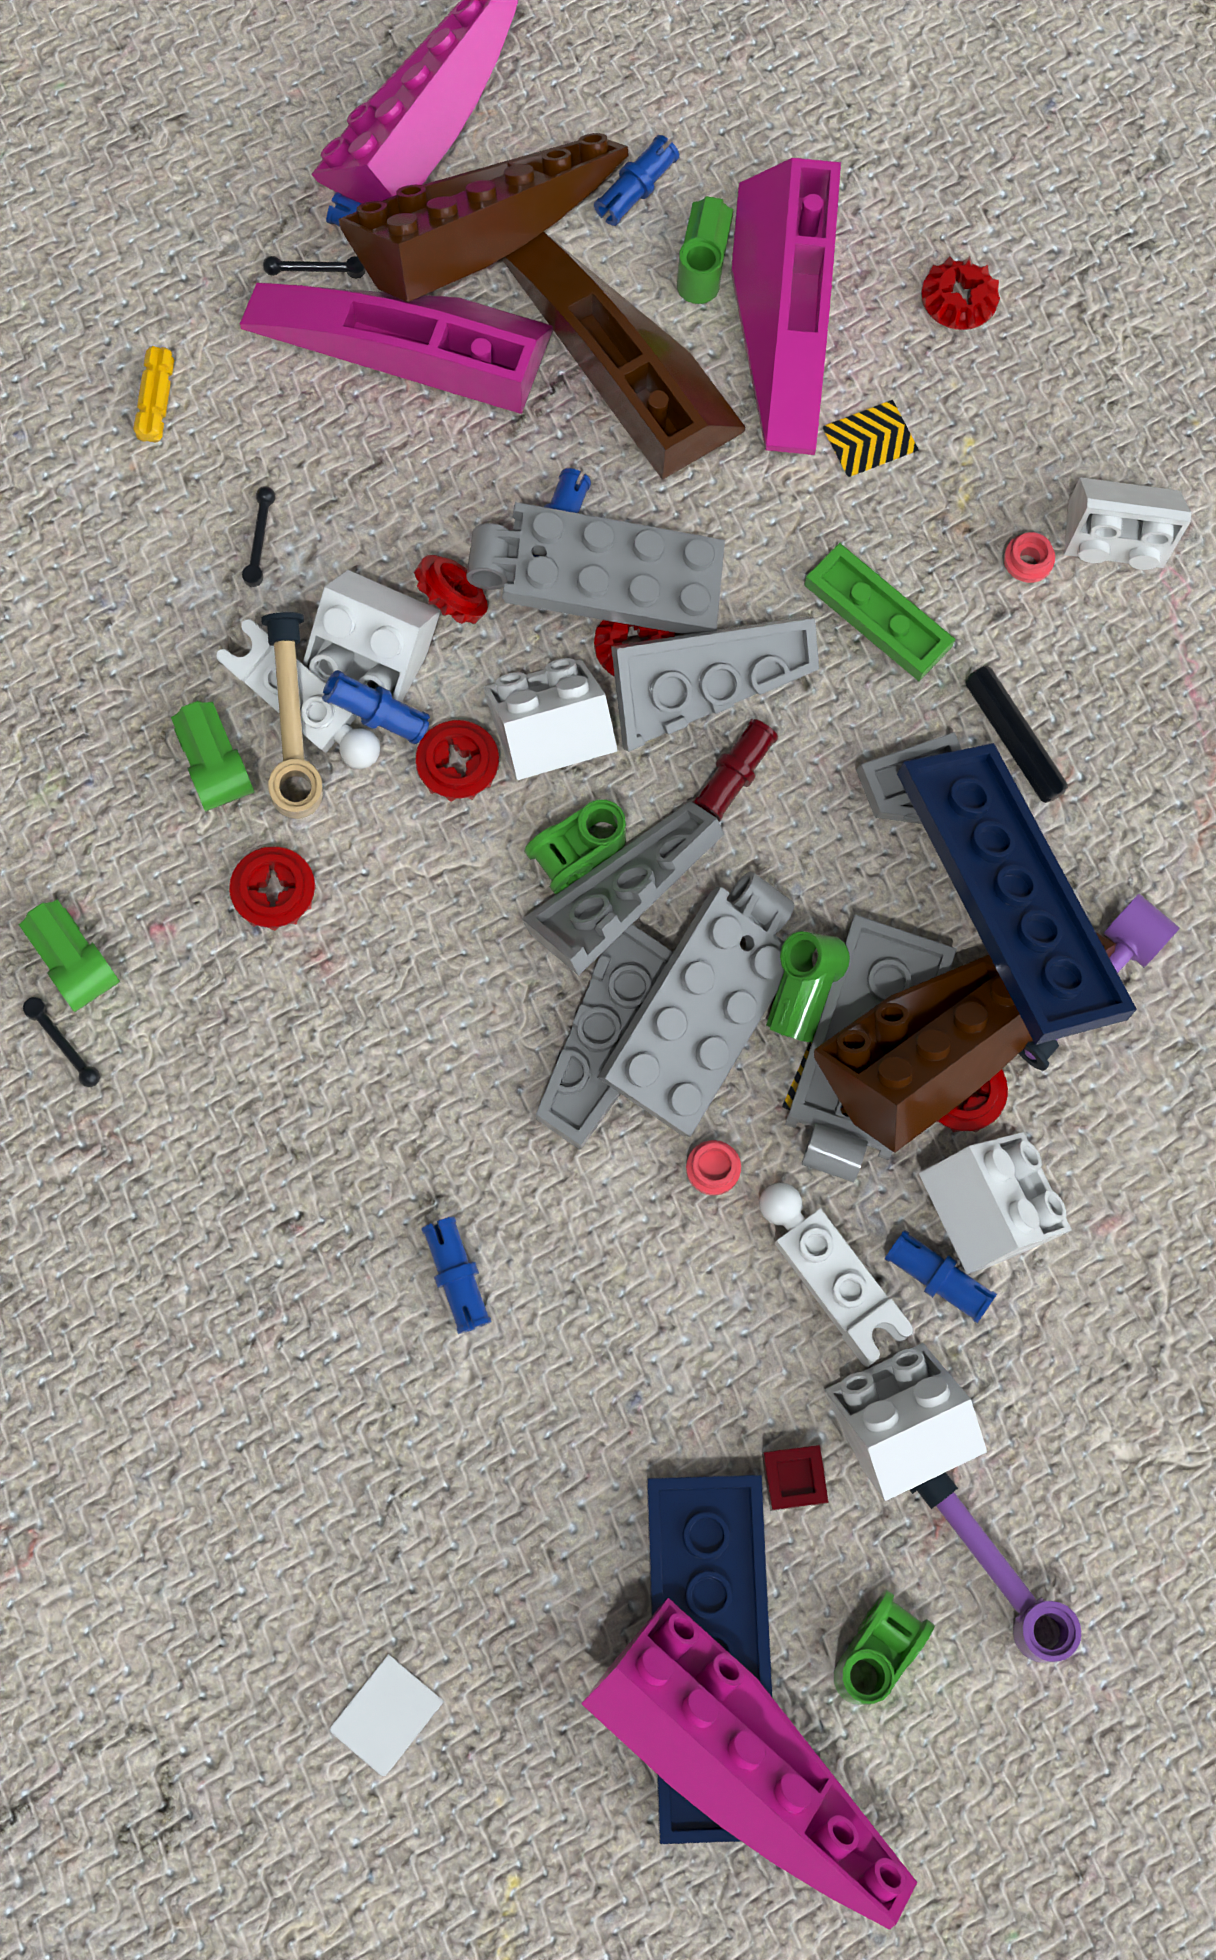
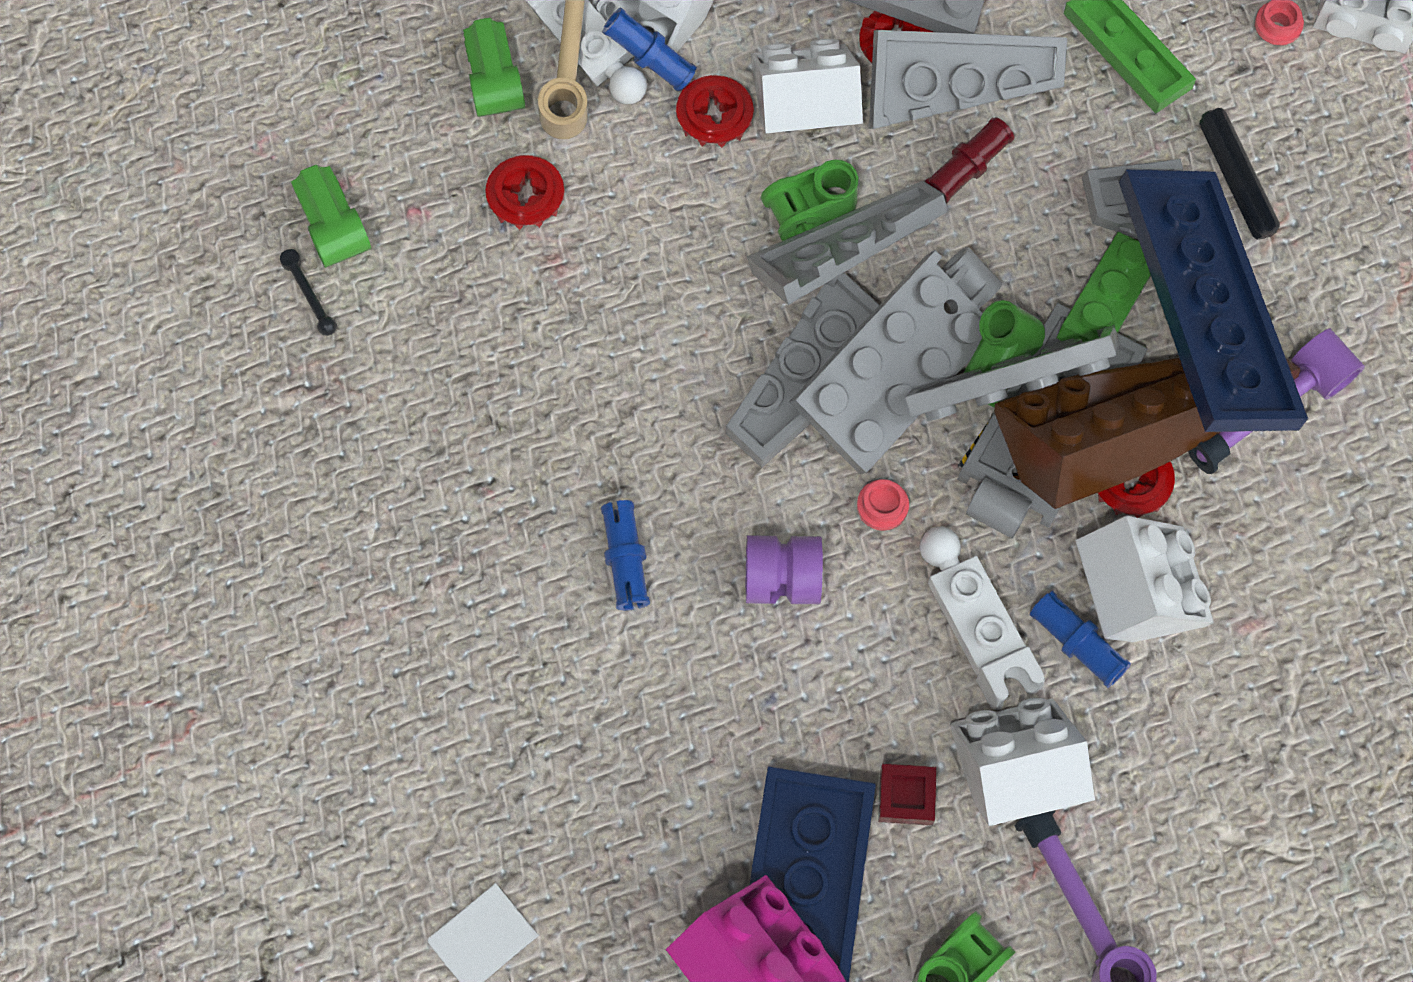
camera: 15 degrees right, 5 degrees down
none -> medium lavender wheel [745,535,823,605]
none -> light grey wing [905,325,1120,421]
none -> bright green plate [1056,232,1151,342]

